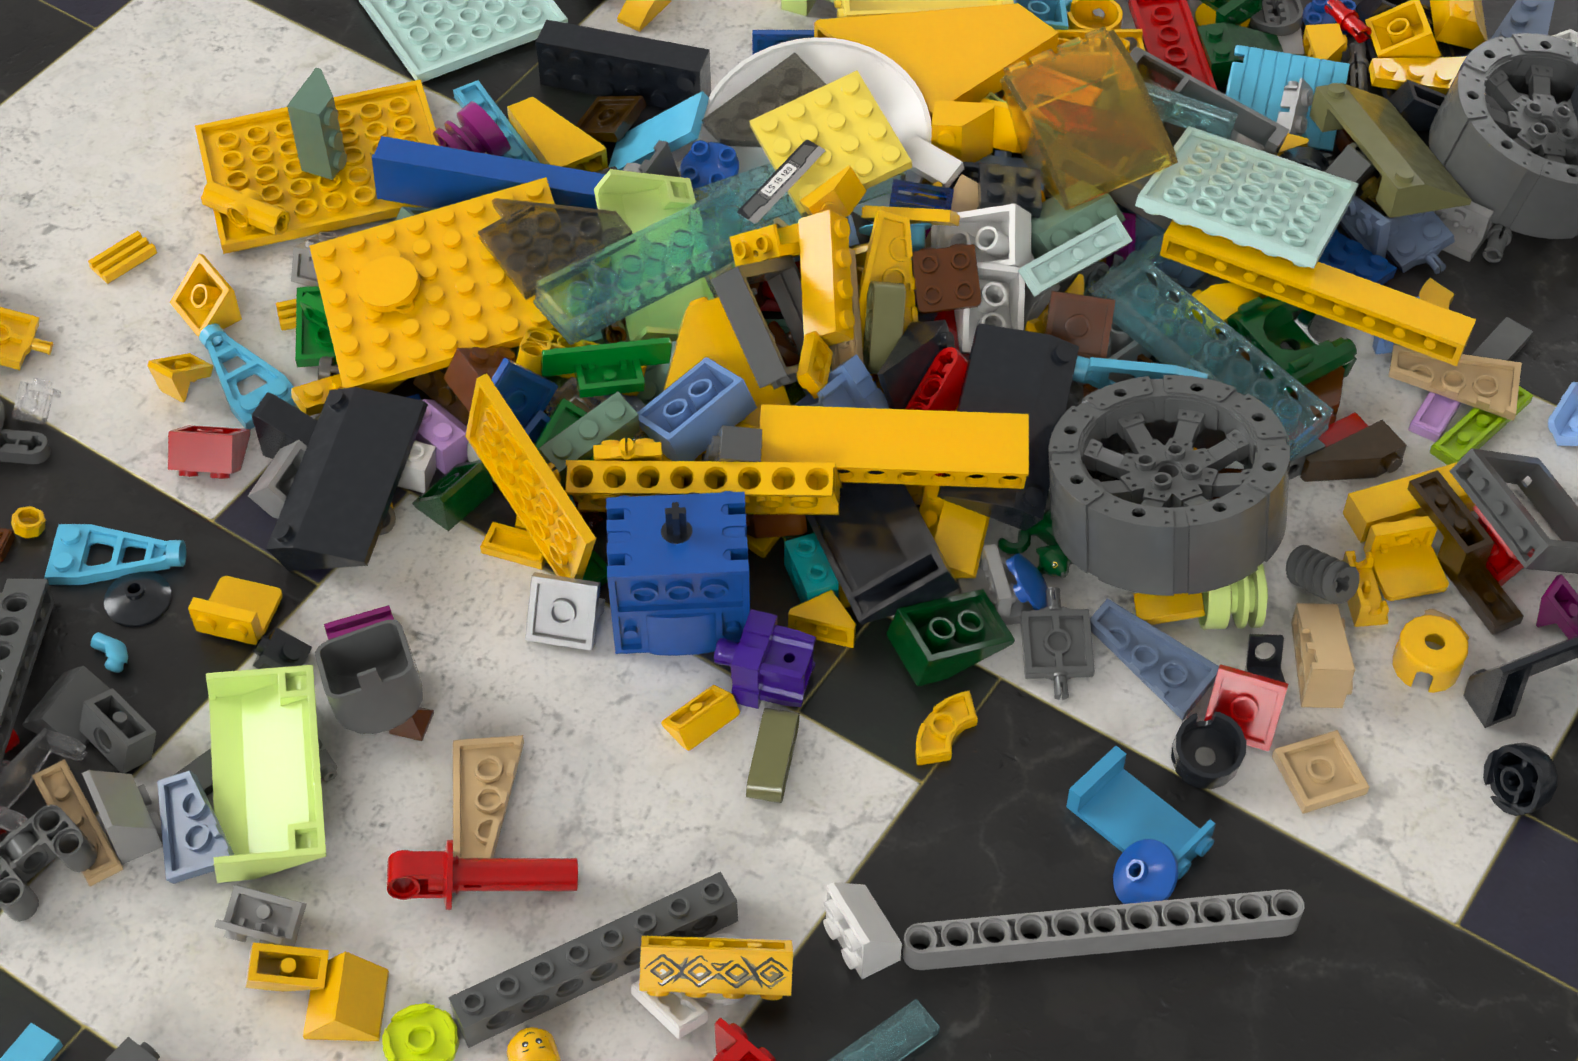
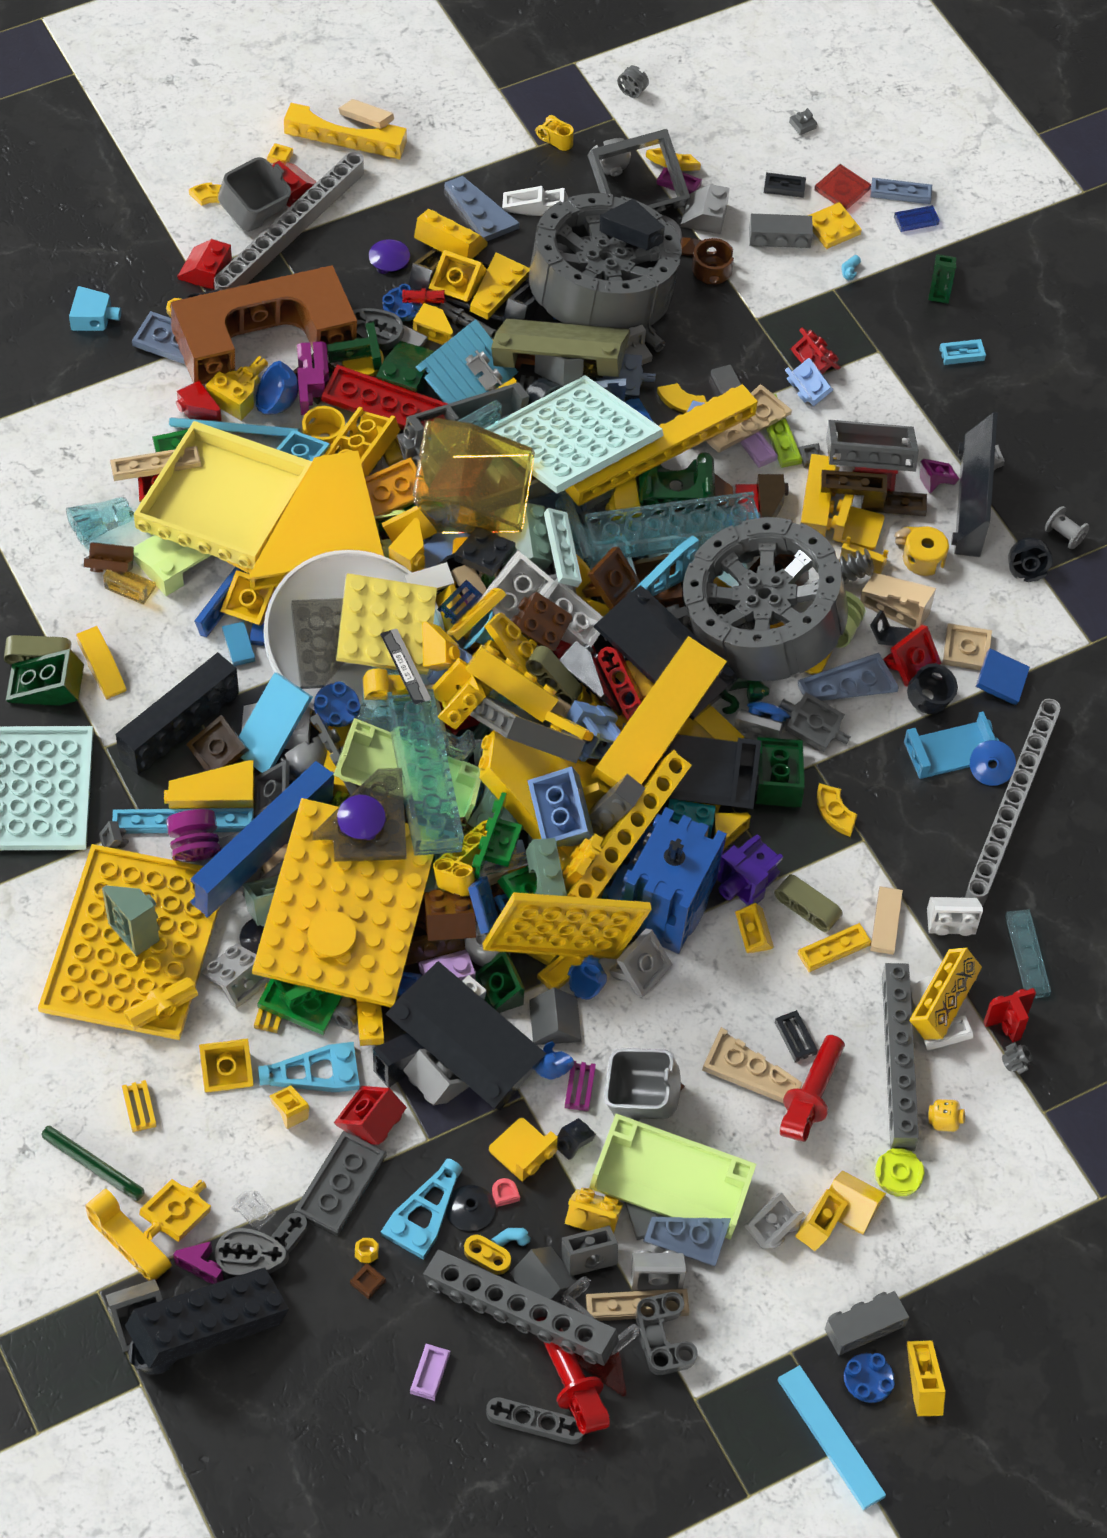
camera: 65 degrees left, 5 degrees up
none -> dark green axle [41,1126,145,1201]
none -> dark grey tile [99,821,129,849]
none -> dark grey tile [294,1131,387,1236]
none -> dark purple dish [337,795,385,840]
none -> yellow plate [363,668,411,700]
none -> yellow plate [464,1235,511,1275]
none -> coral tile [492,1178,520,1208]
none -> dark grey slope [529,987,581,1045]
none -> blue hair [534,1041,574,1080]
none -> yellow bracket [564,1188,624,1234]
none -> blue hair [568,955,607,1000]
none -> black tile [774,1010,818,1062]
none -> yellow tile [797,923,872,972]
none -> tan tile [870,886,903,955]
none -> blue tile [975,648,1030,705]

